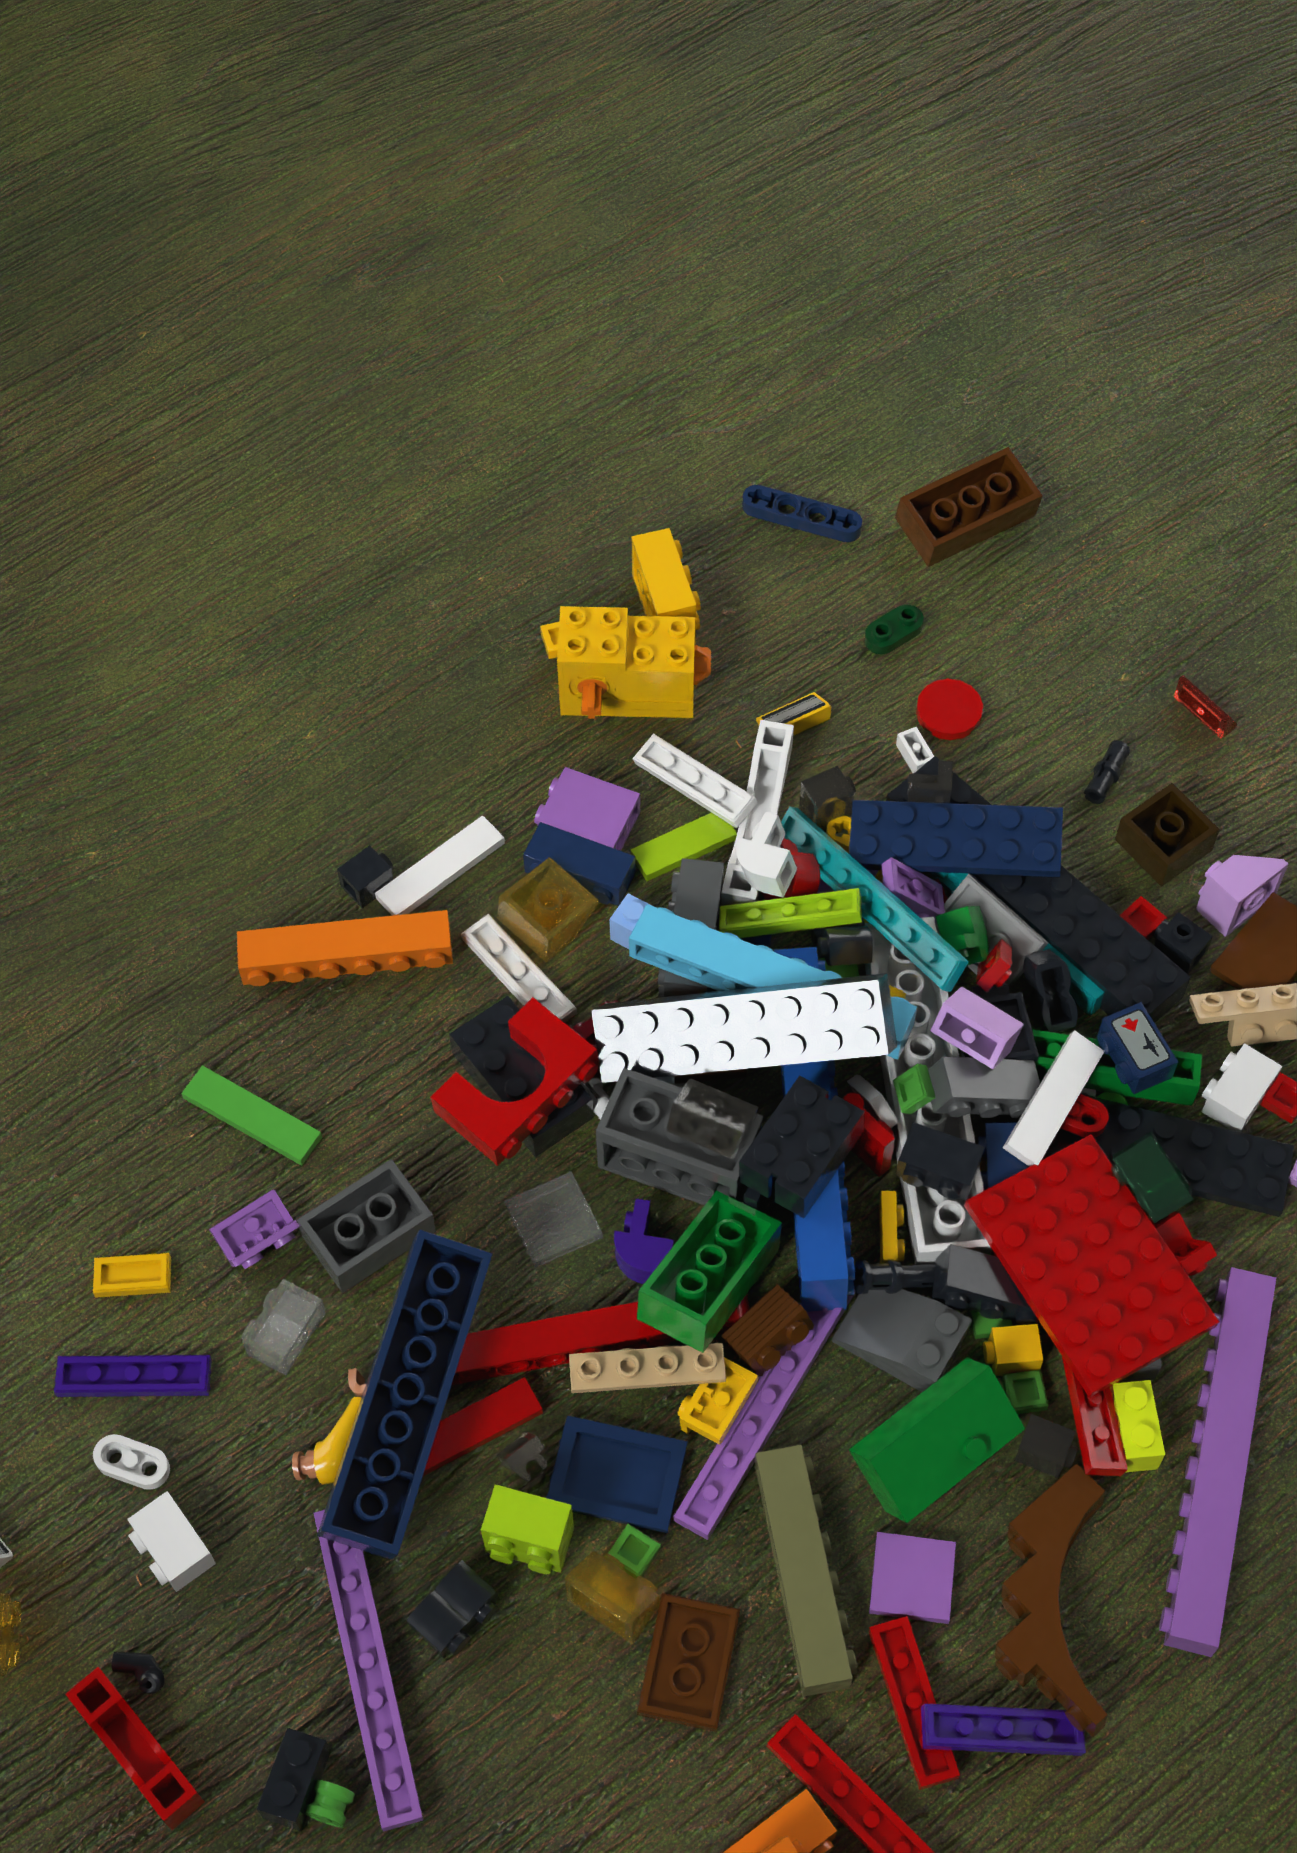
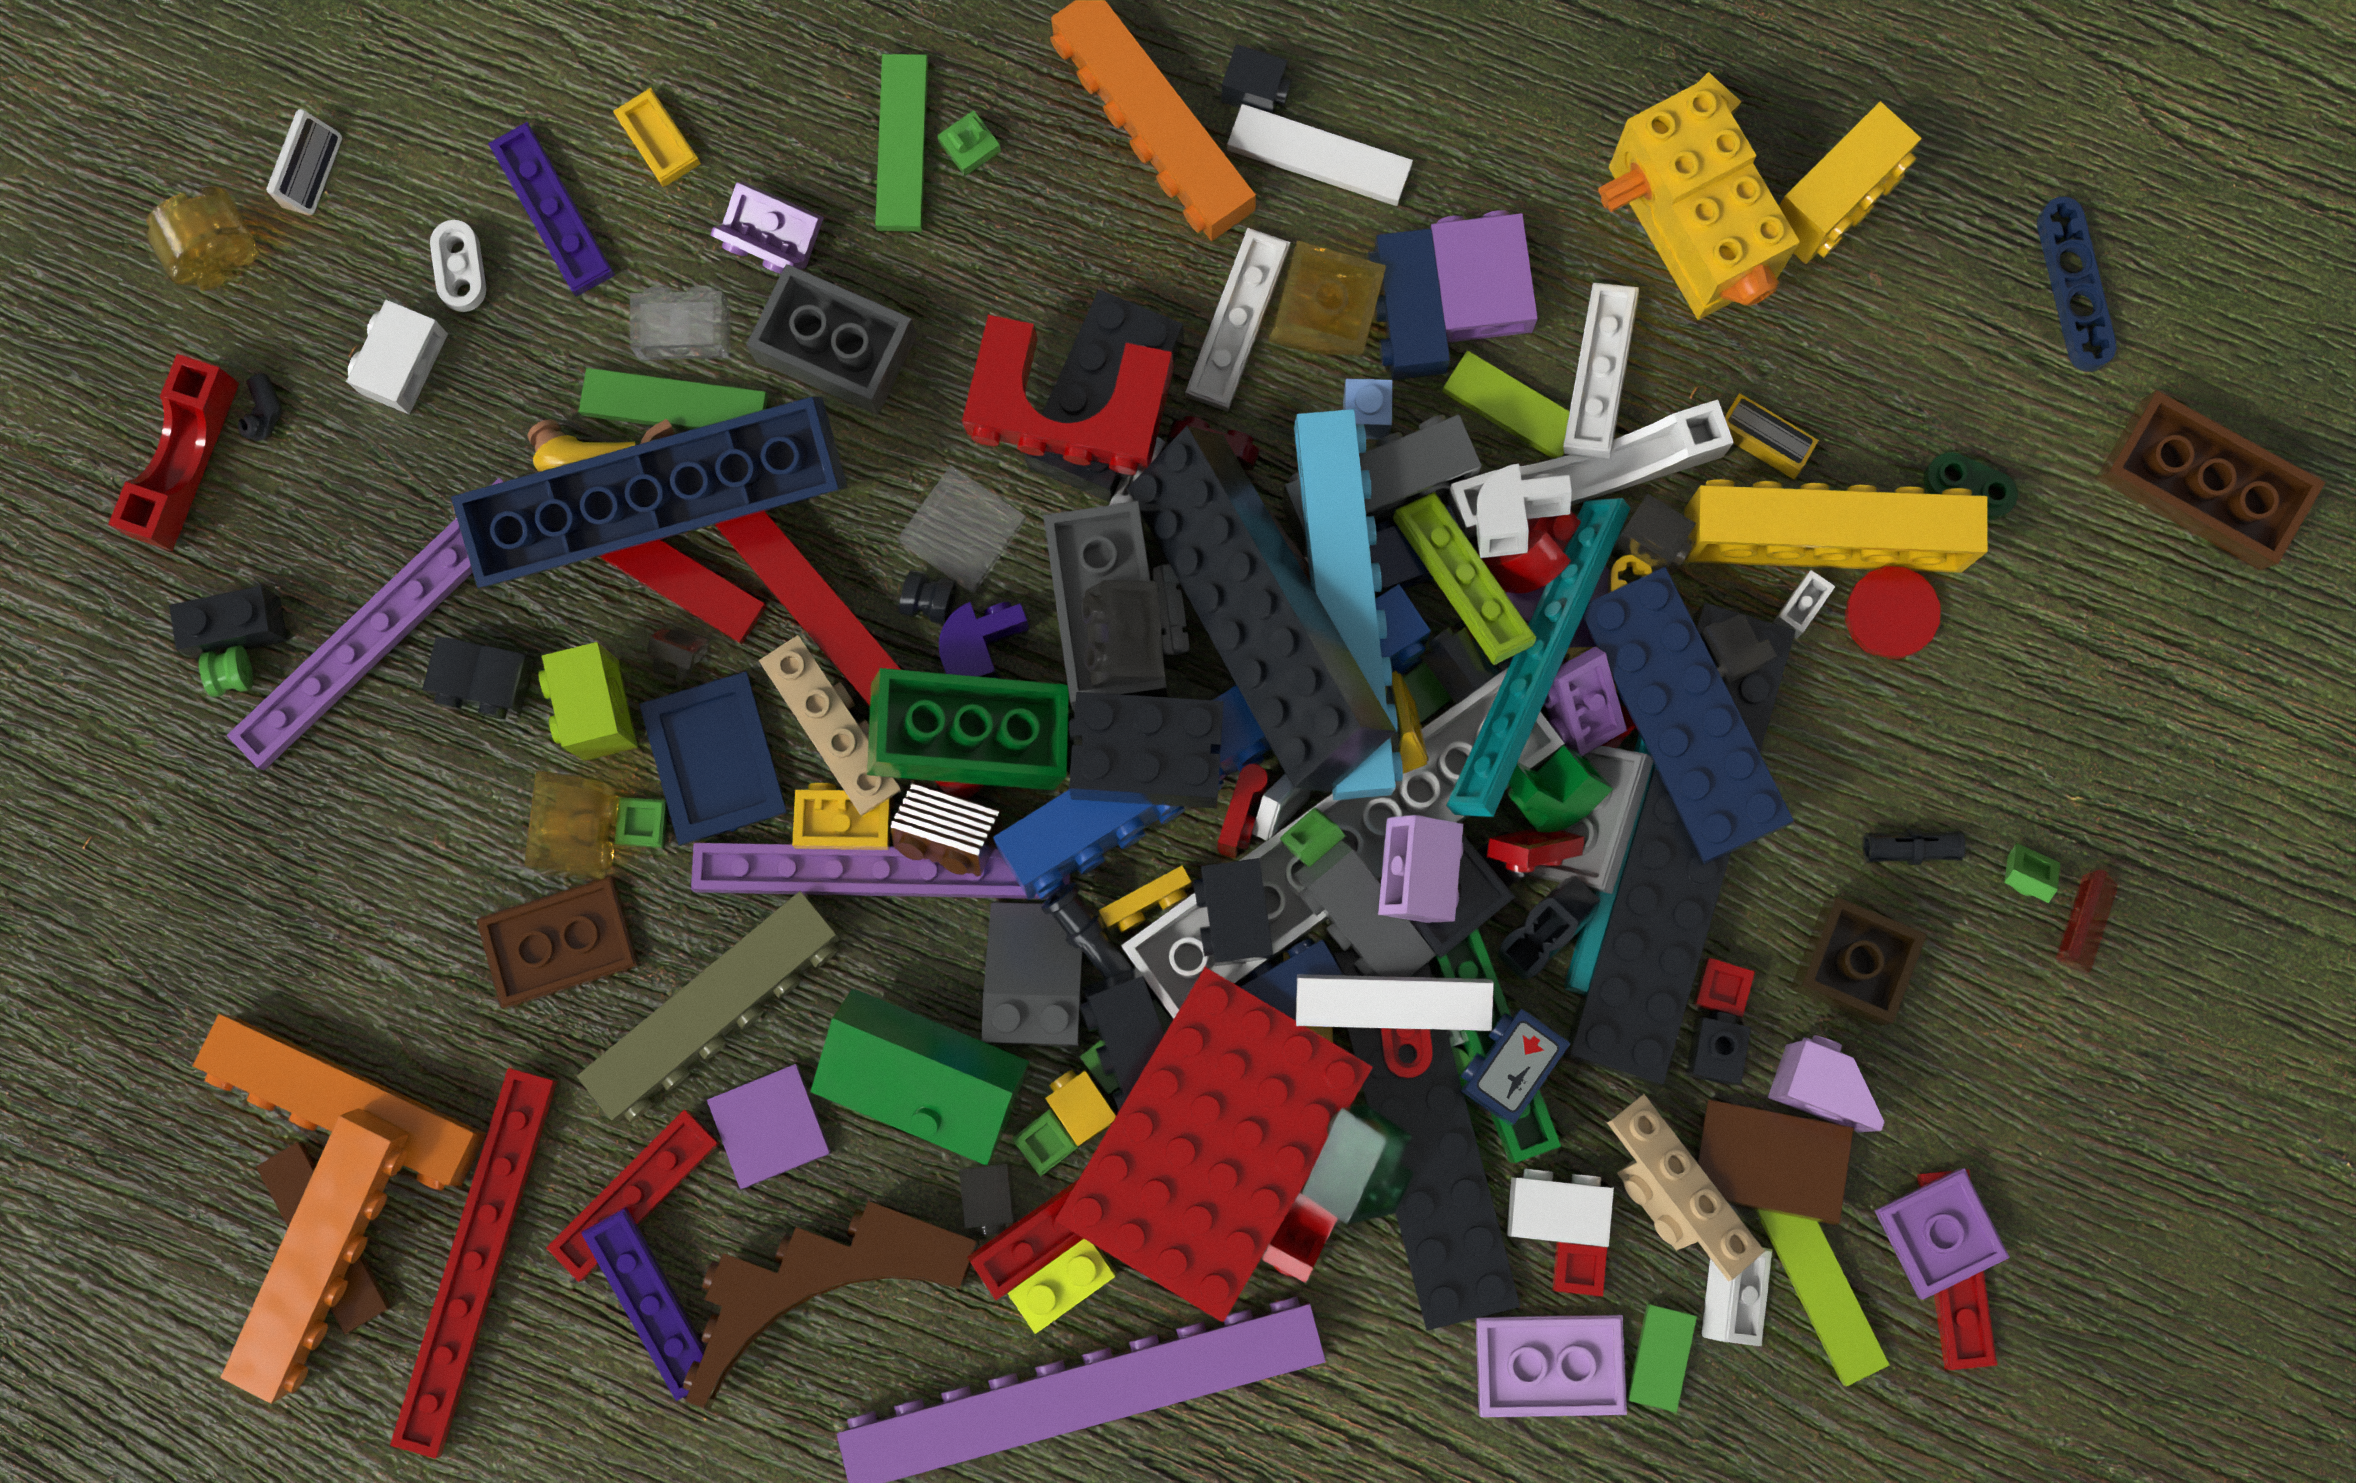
camera: 65 degrees right, 20 degrees up
none -> bright green tile [578,368,768,430]
none -> black wheel [899,569,957,626]
none -> bright green tile [937,110,1001,176]
none -> yellow brick [1683,479,1988,573]
none -> bright green plate [2004,843,2060,903]

